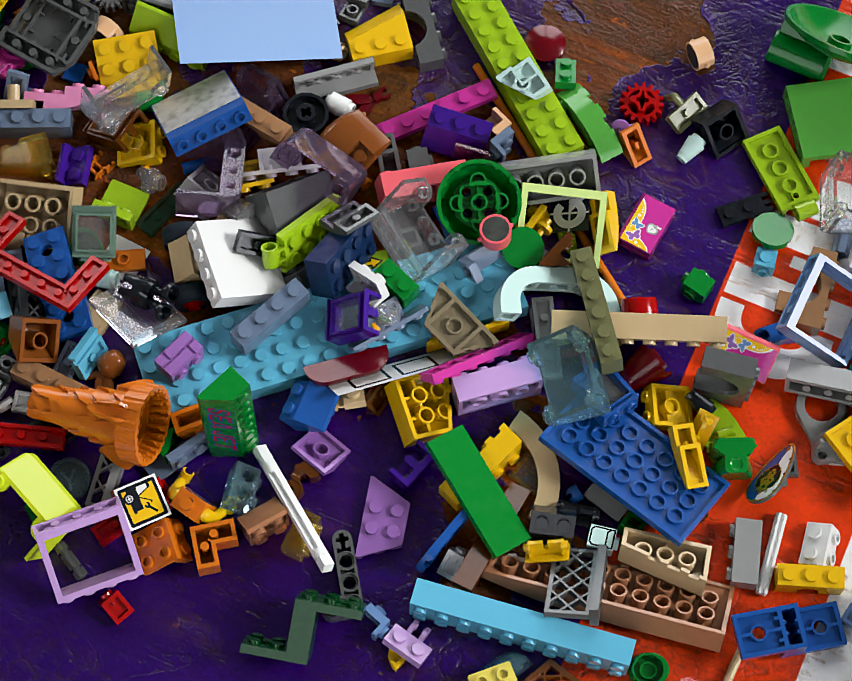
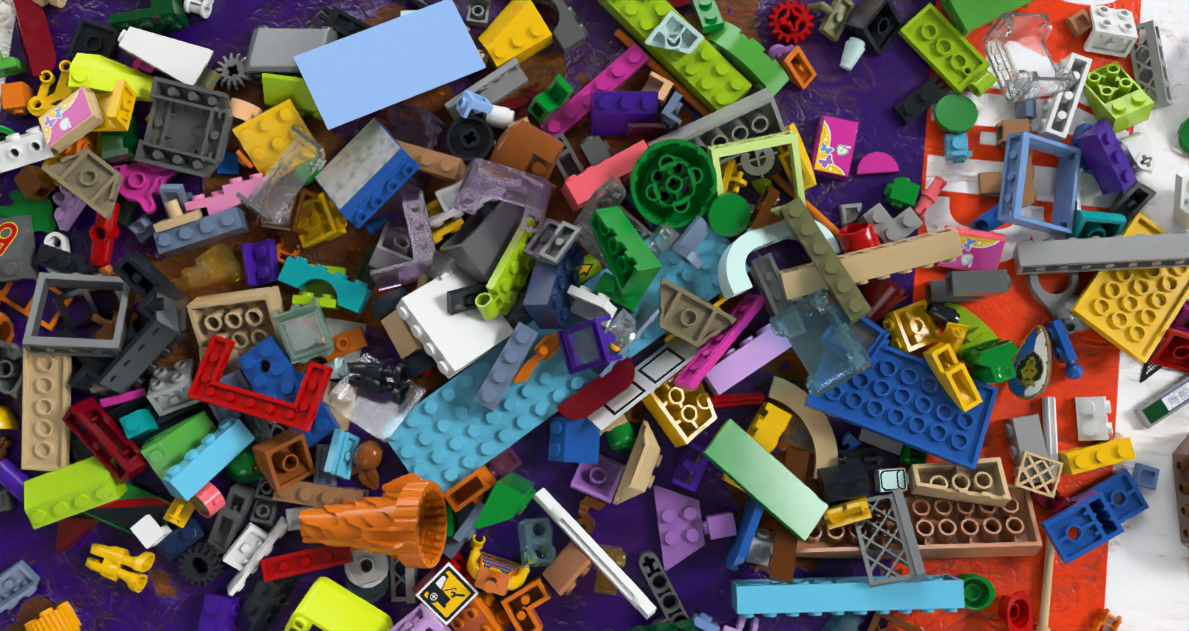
camera: 15 degrees left, 15 degrees up
clear animal [136,165,167,194] -> none
medium lavender brick [154,331,204,383] -> none
piece [477,214,514,251] -> none
none -> teal arch [277,255,372,315]
none -> white tile [344,551,390,588]
none -> light blue bracket [456,90,494,118]
none -> orange piece [514,332,560,384]
none -> green brick [527,75,574,125]
none -> green wedge [588,206,662,296]
none -> green head [605,422,636,453]
none -> tan wedge [612,420,663,505]
none -> medium lavender brick [702,511,737,540]
none -> red axle [709,392,764,408]
none -> light grey tile [839,203,862,227]
none -> dark pink tile [855,152,899,175]
none -> light grey brick [857,202,924,245]
none -> coral pin [912,176,947,218]
none -> tan window [1014,451,1064,498]
none -> dark red bracket [1030,481,1071,515]
none -> blue plate [1044,319,1083,380]

